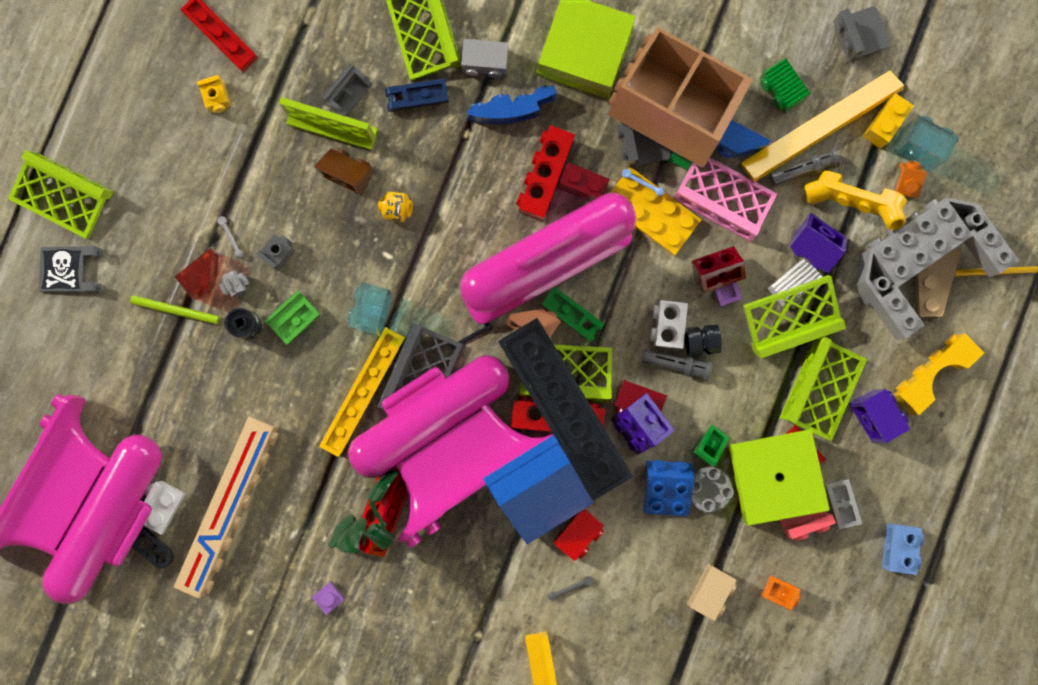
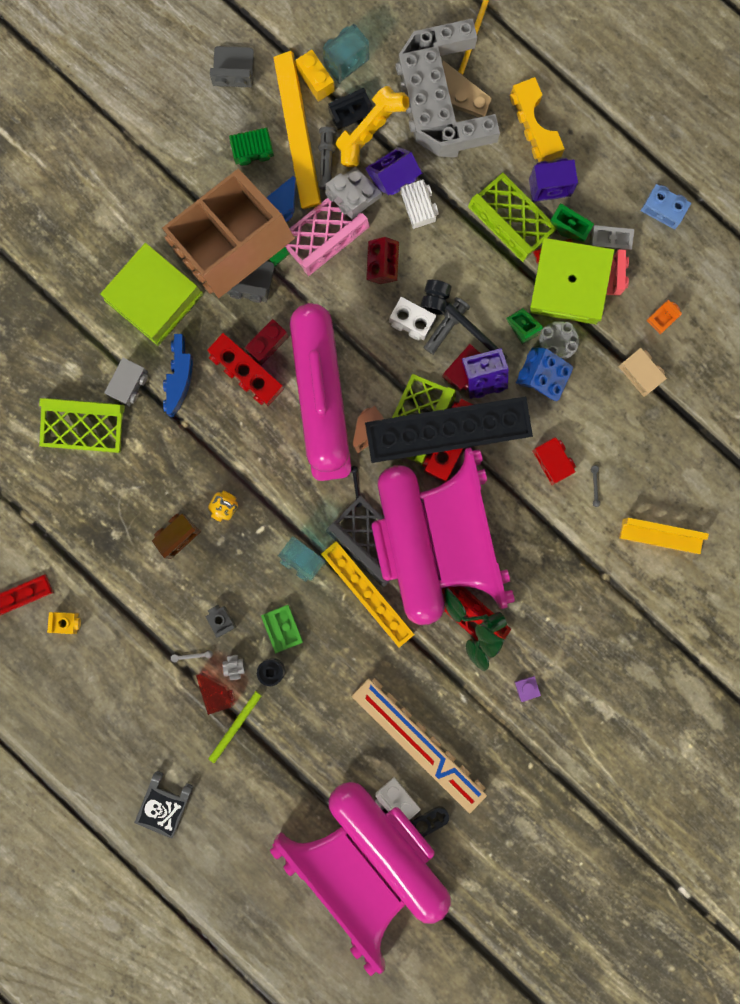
camera: 70 degrees left, 0 degrees up
lime fence [8,150,114,239] -> none
lime fence [279,97,378,151] -> none
dark grey hinge [322,63,372,116] -> none
dark blue plate [384,79,449,112] -> none
blue container [483,435,593,544] -> none
green plate [541,287,605,342] -> none
yellow plate [610,167,702,256] -> none
light blue hinge [622,169,664,196] -> none
medium lavender plate [714,282,742,307] -> none
lime fence [743,275,846,359] -> none
orange bracket [895,161,927,198] -> none
none -> light grey plate [325,167,382,219]
none -> black hinge [328,88,372,130]
none -> black bar [444,303,508,360]
none -> green slope [550,203,594,242]

